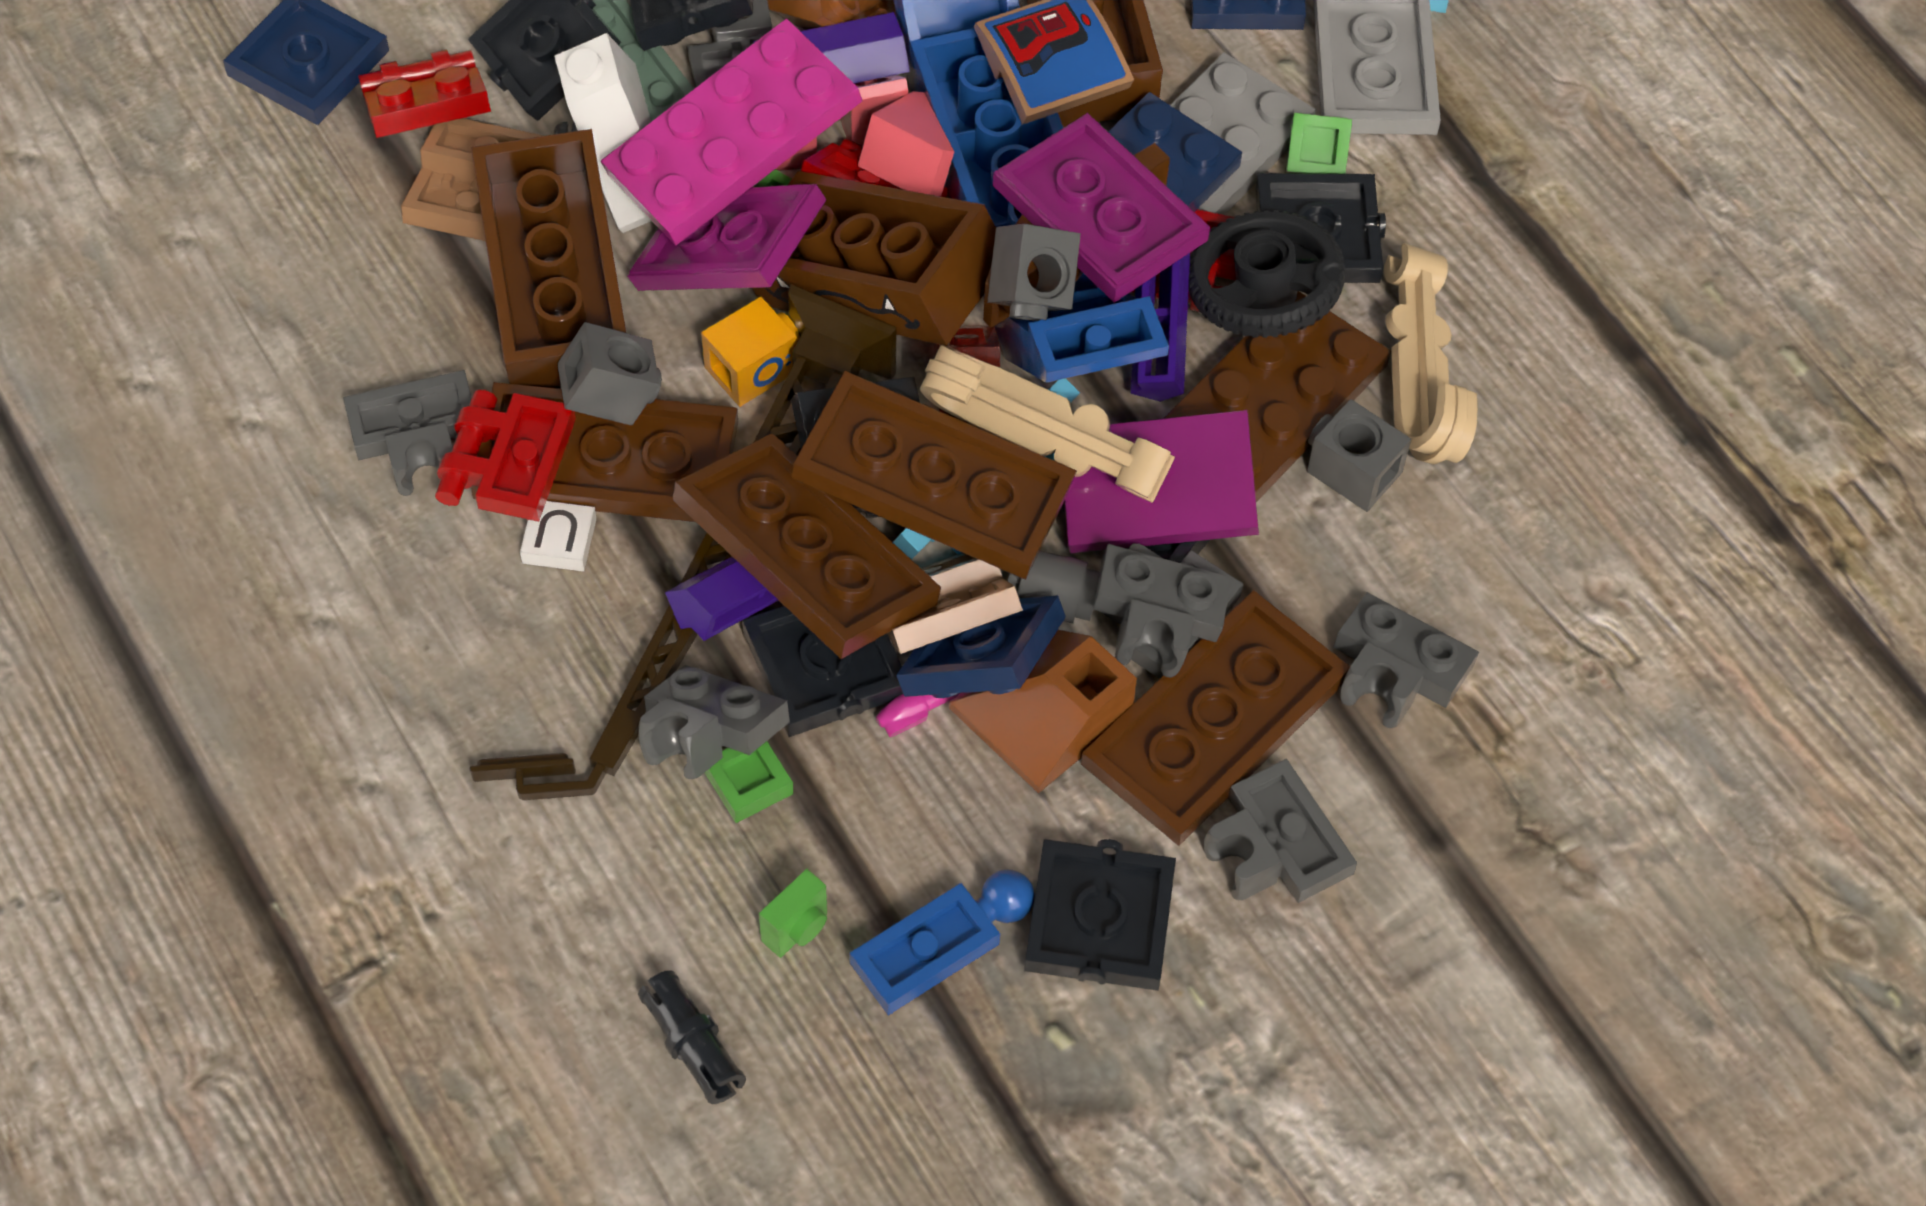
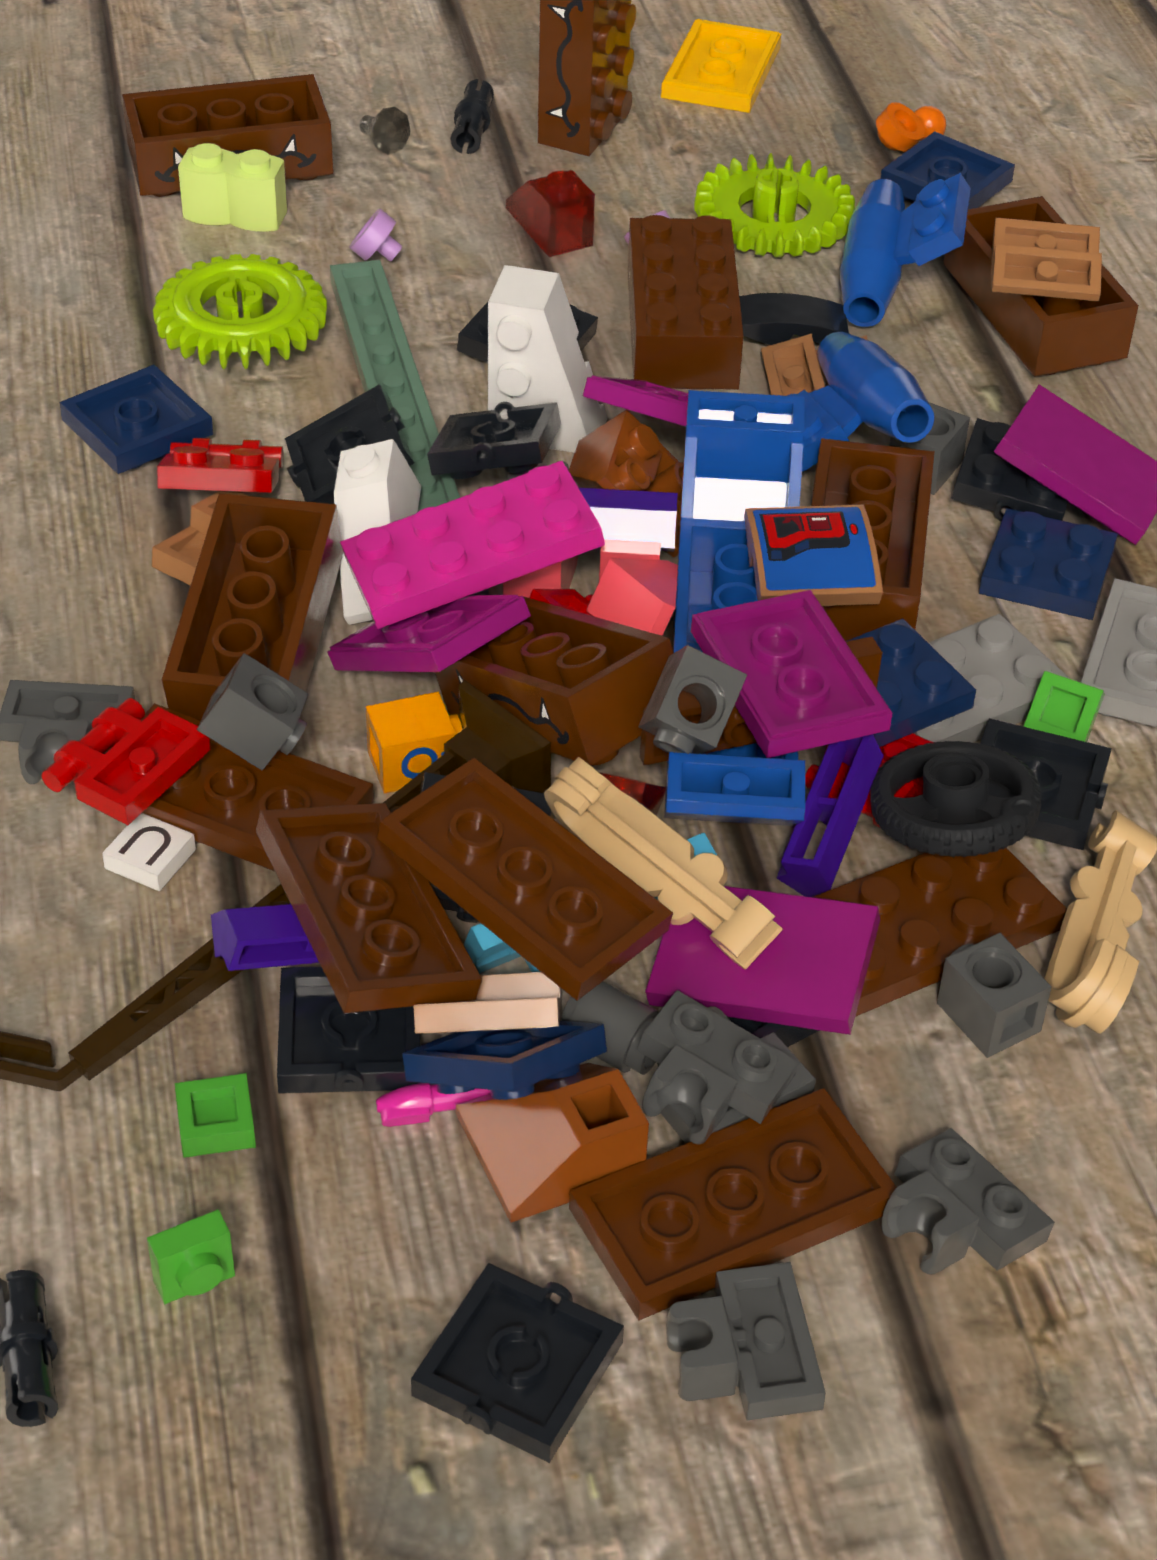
camera: 20 degrees right, 15 degrees down
dark grey plate [639,665,790,779] -> none
blue plate [850,869,1035,1015] -> none

